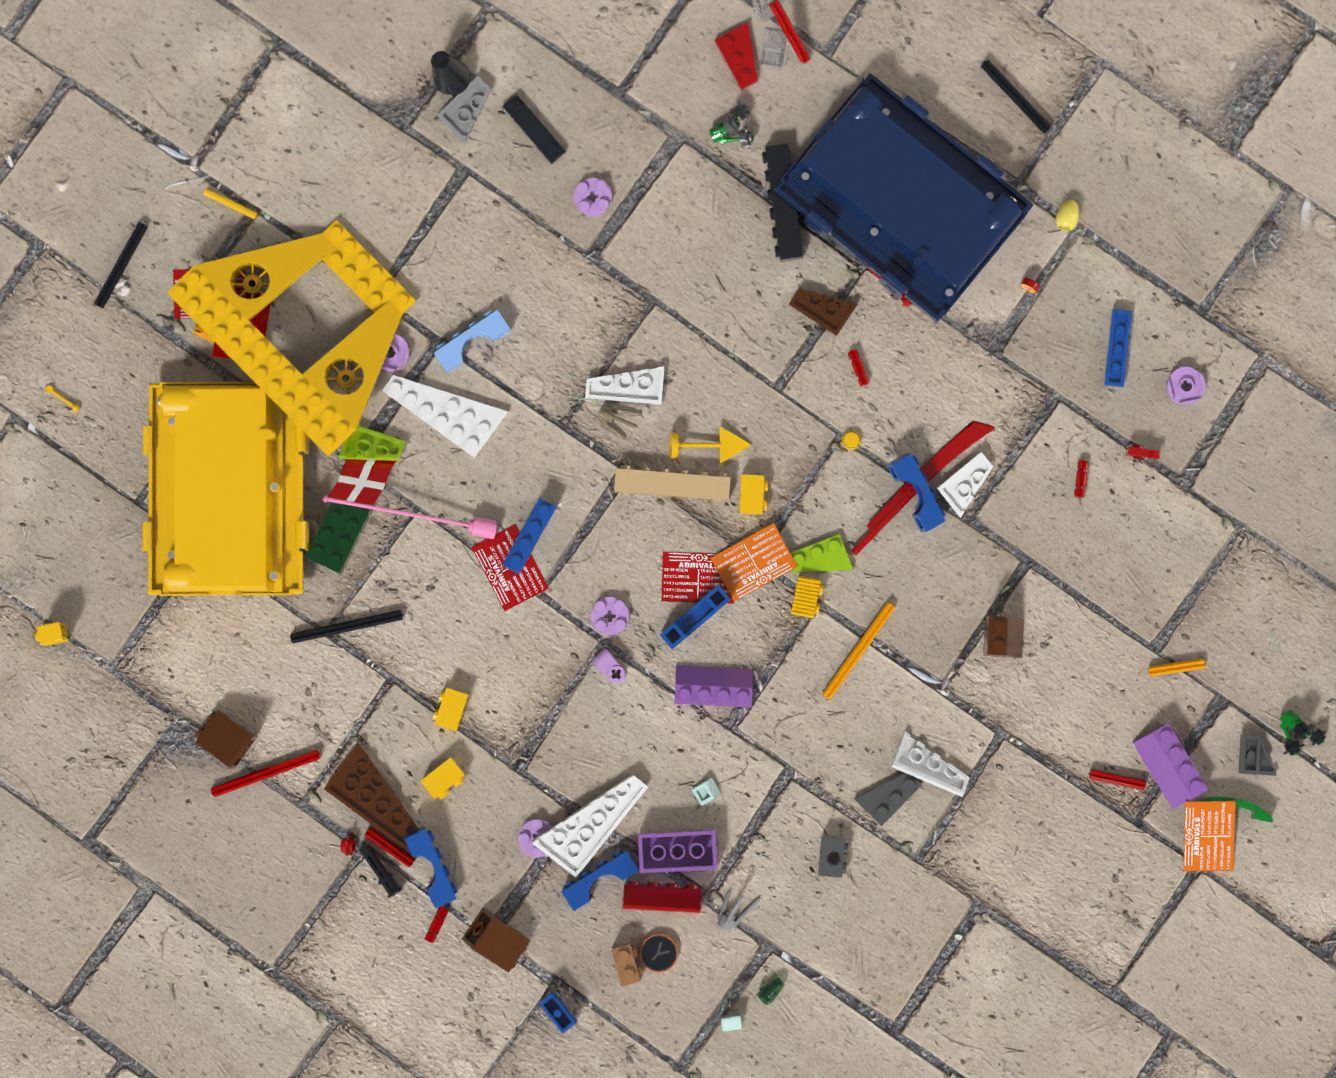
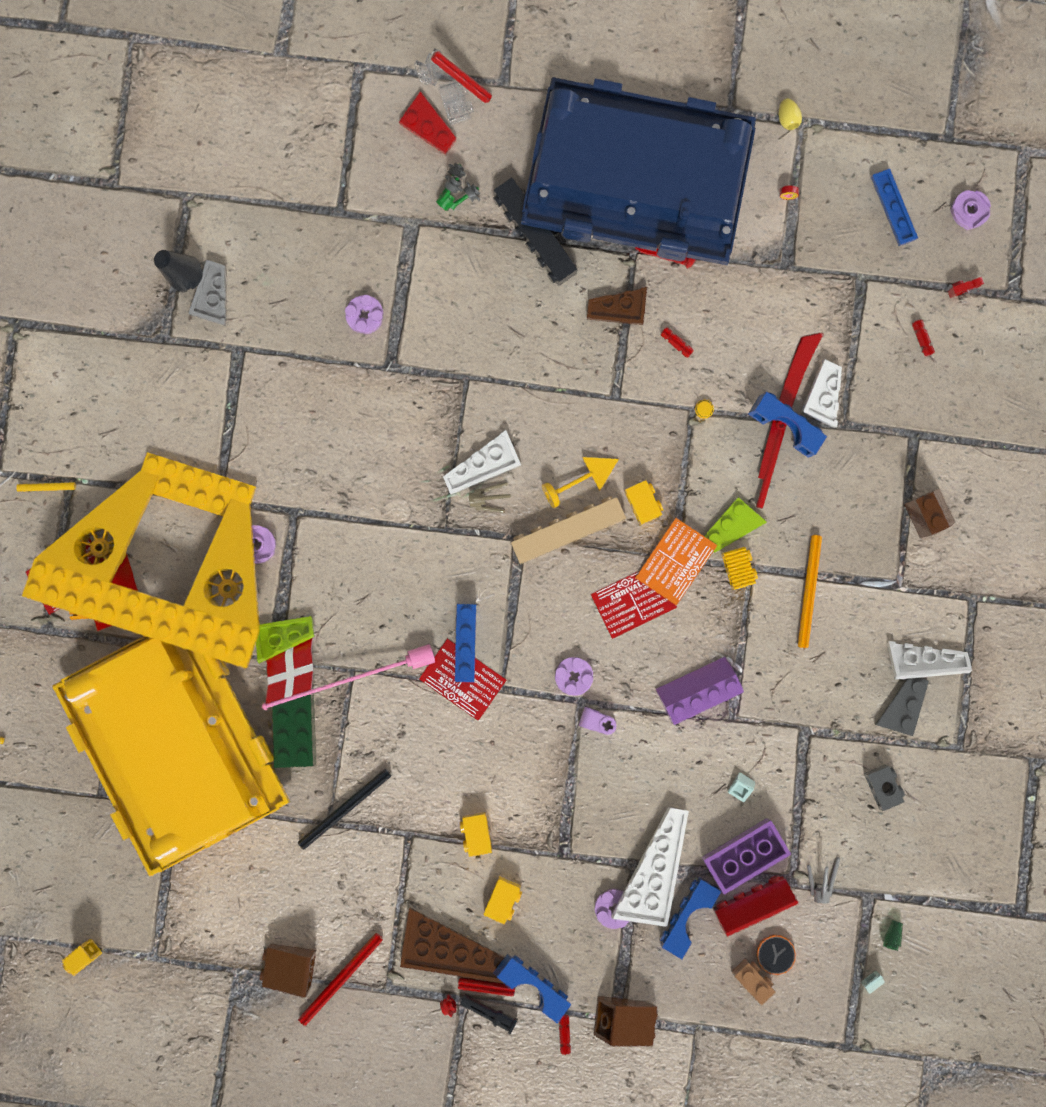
camera: 25 degrees left, 0 degrees up
white wing [382,375,508,458] -> none
light blue arch [434,310,511,373] -> none
black plate [502,94,566,165] -> none
blue brick [539,991,577,1034] -> none
blue arch [660,585,731,650] -> none
black axle [981,59,1051,133] -> none

